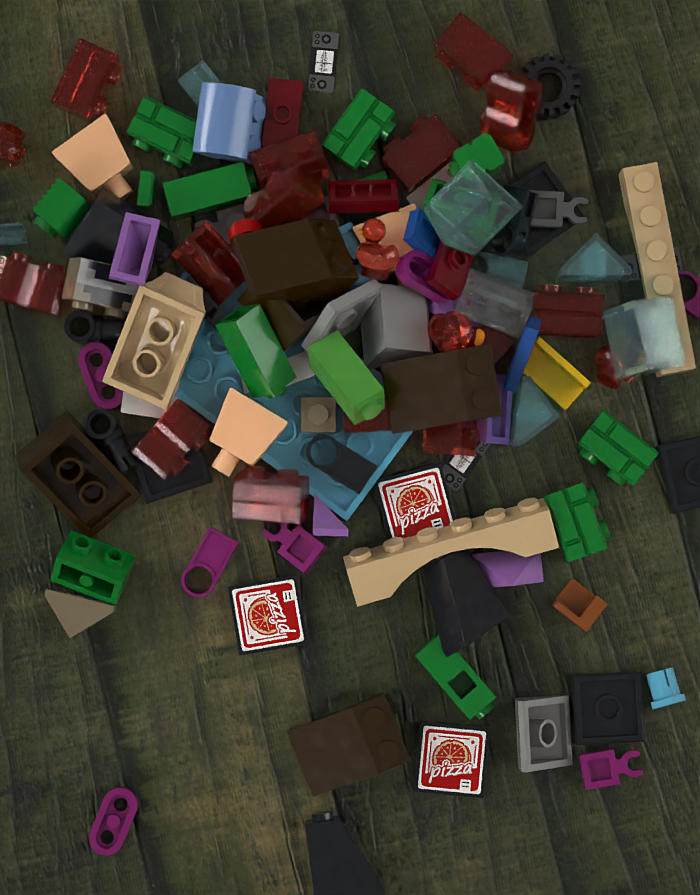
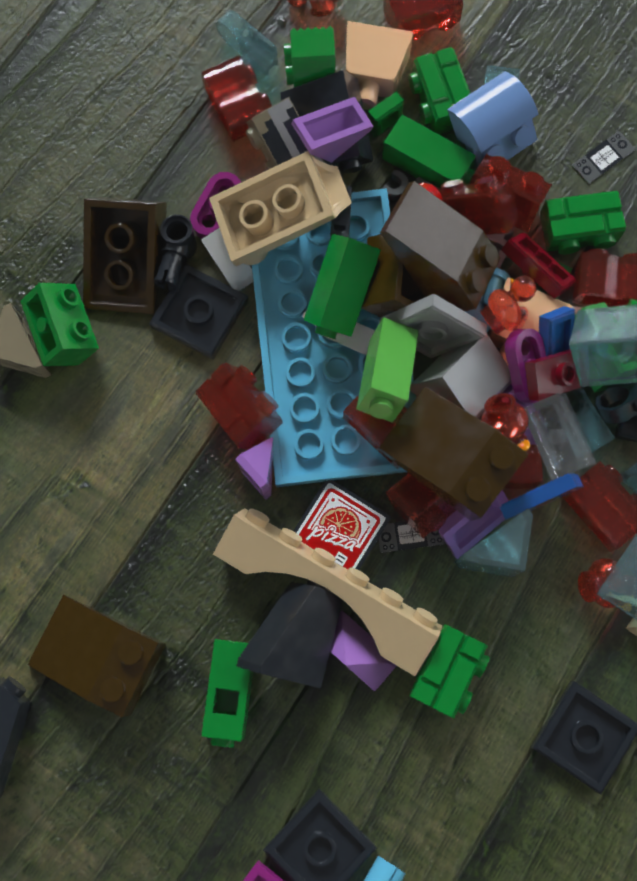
camera: 50 degrees right, 10 degrees down
black pin [64,311,126,344] -> none
clear red brick [132,398,211,479] -> none
clear red brick [171,220,246,306] -> none
magenta piece [181,526,239,598] -> none
light nougat torso [210,388,289,477] -> none
tile [228,575,308,656] -> none
dark red plate [261,78,304,152] -> none
magenta plate [262,515,328,574] -> none
dark tan plate [301,397,336,433] -> none
black piece [306,435,377,494] -> none
tile [414,721,490,798] -> none
light grey slope [515,695,573,772] -> none
yellow panel [523,336,591,411] -> none
dark orange panel [551,579,608,632] -> none
green brick [576,410,659,487] -> none

